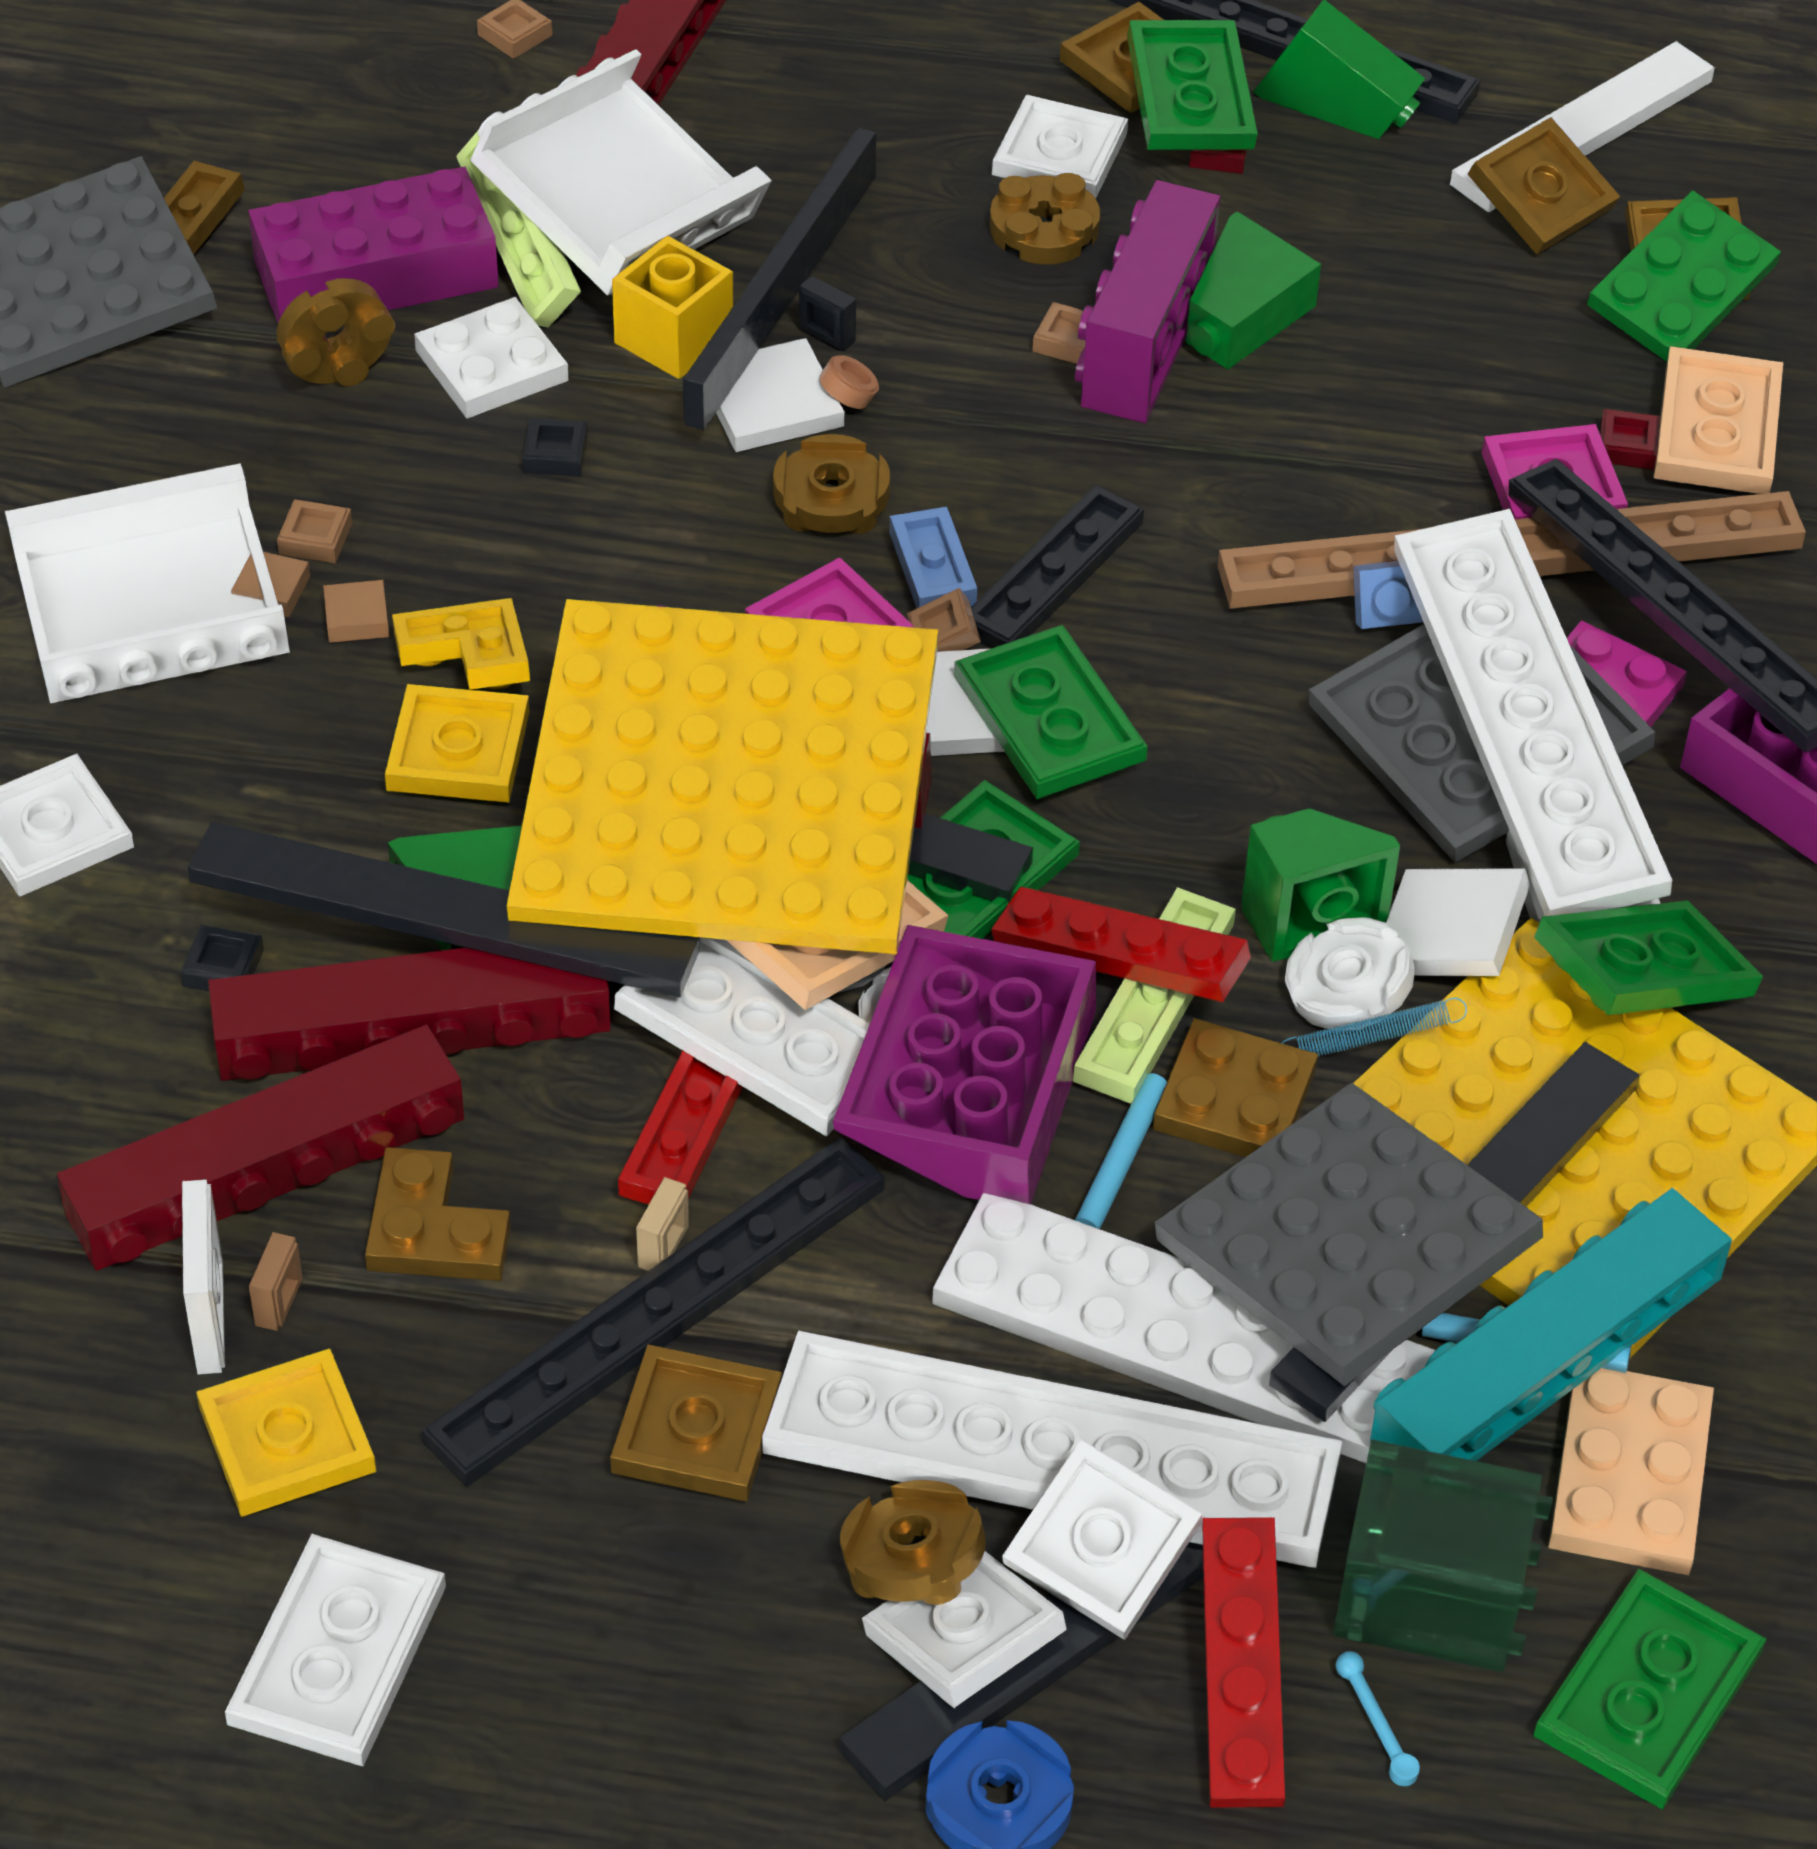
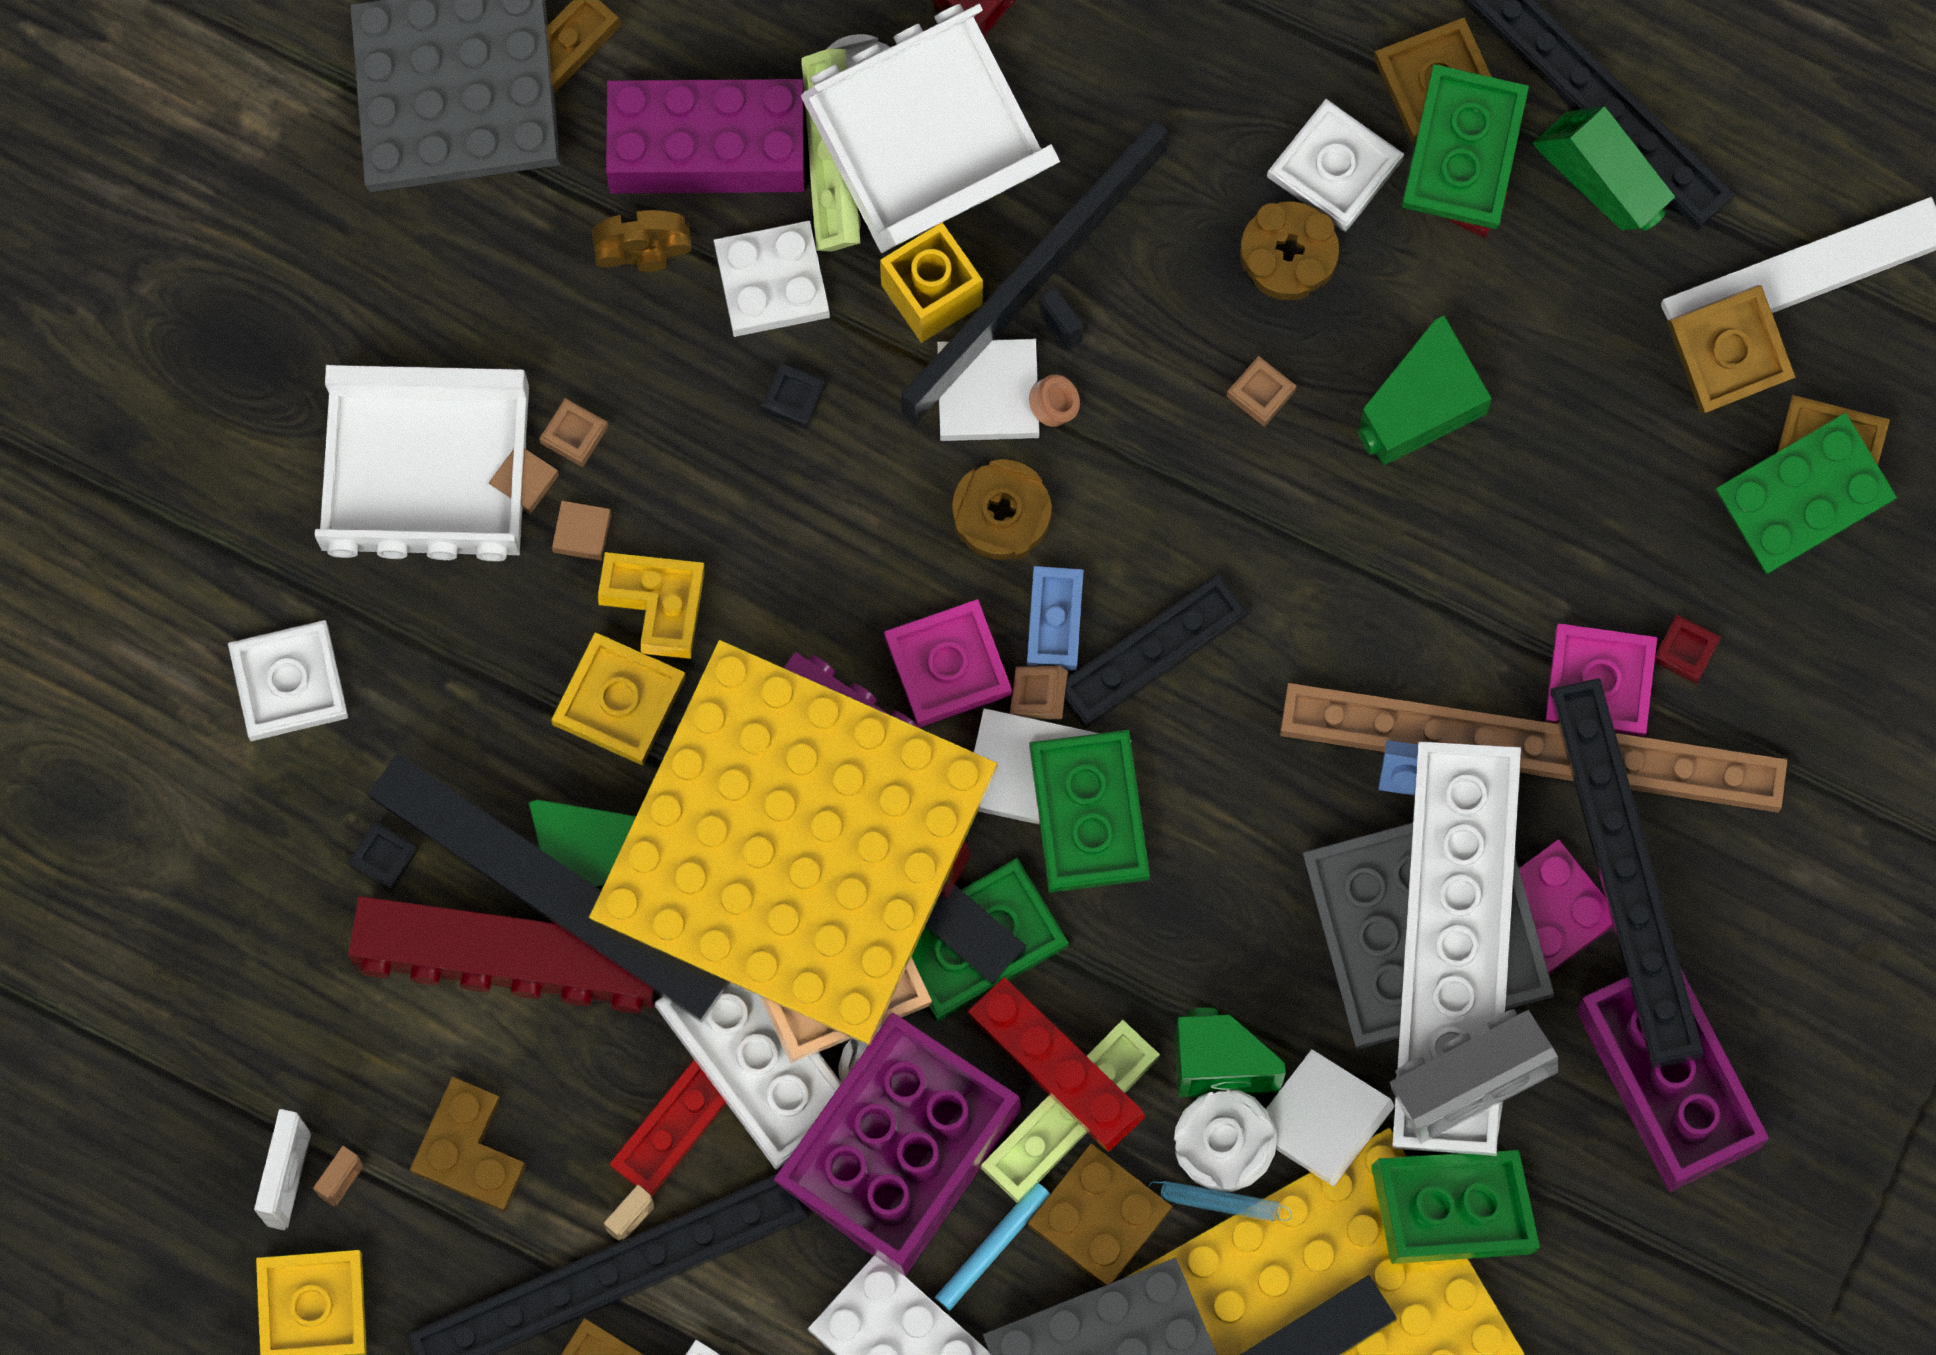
camera: 20 degrees right, 25 degrees up
dark red brick [56,1024,465,1271] -> none
magenta brick [1075,180,1221,424] -> none
light nougat plate [1654,346,1783,494] -> none
none -> light grey slope [1390,1009,1558,1144]

